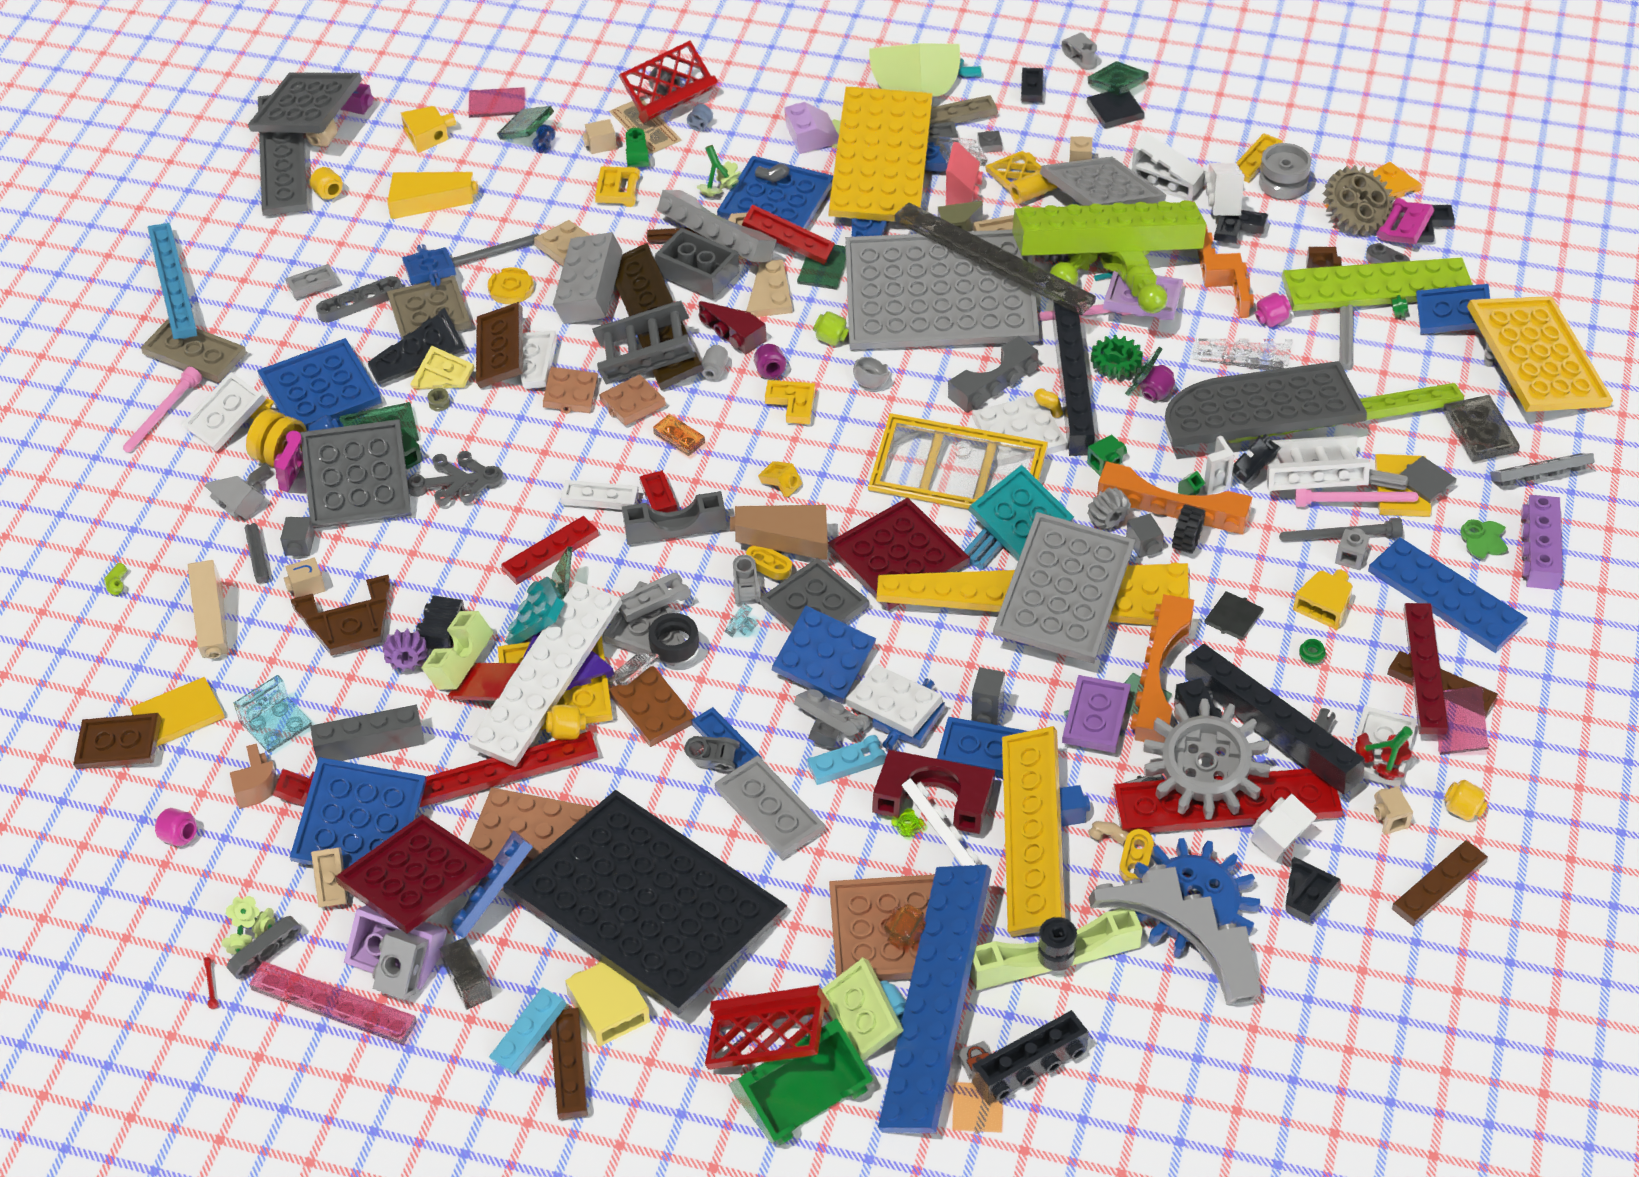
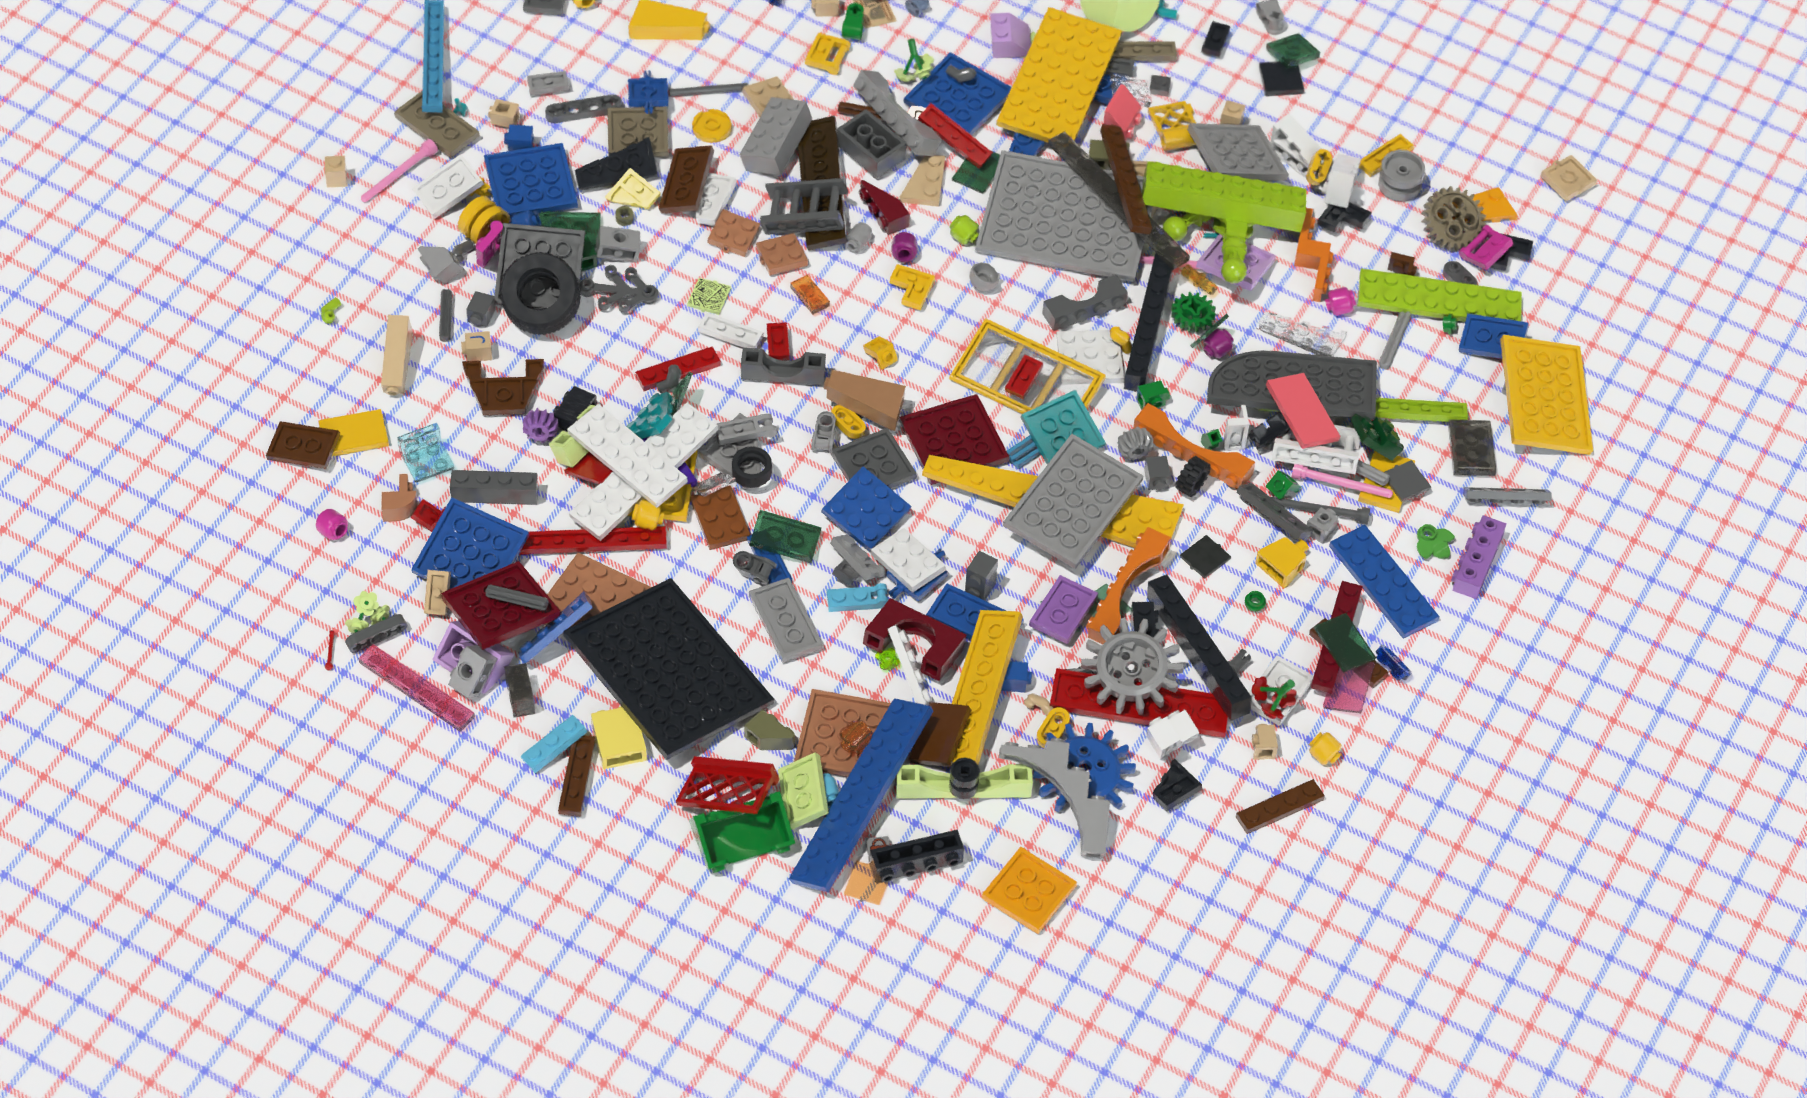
camera: 10 degrees right, 5 degrees up
clear light blue tile [724,603,758,638] -> none
none -> tan brick [325,155,347,188]
none -> teal hand [453,98,468,116]
none -> dark grey axle [486,585,549,611]
none -> tan brick [488,99,520,128]
none -> black tyre [500,252,581,335]
none -> blue brick [504,124,534,151]
none -> white plate [567,404,688,508]
none -> light grey brick [596,226,641,263]
none -> dark grey arm [656,365,681,393]
none -> yellowish green piece [687,277,731,315]
none -> olive slope [744,709,795,750]
none -> clear green tile [749,510,822,563]
none -> reddish brown tile [909,702,971,767]
none -> light orange plate [981,846,1077,934]
none -> red plate [1005,354,1044,400]
none -> reddish brown plate [1100,124,1152,235]
none -> clear yellow axle [1181,264,1218,295]
none -> dark grey plate [1236,483,1313,540]
none -> coral tile [1266,373,1341,449]
none -> green bracket [1266,470,1302,499]
none -> yellow beam [1306,149,1332,186]
none -> clear green piece [1314,613,1376,673]
none -> dark green plate [1351,414,1404,461]
none -> clear blue plate [1375,644,1412,681]
none -> tan plate [1540,154,1598,201]

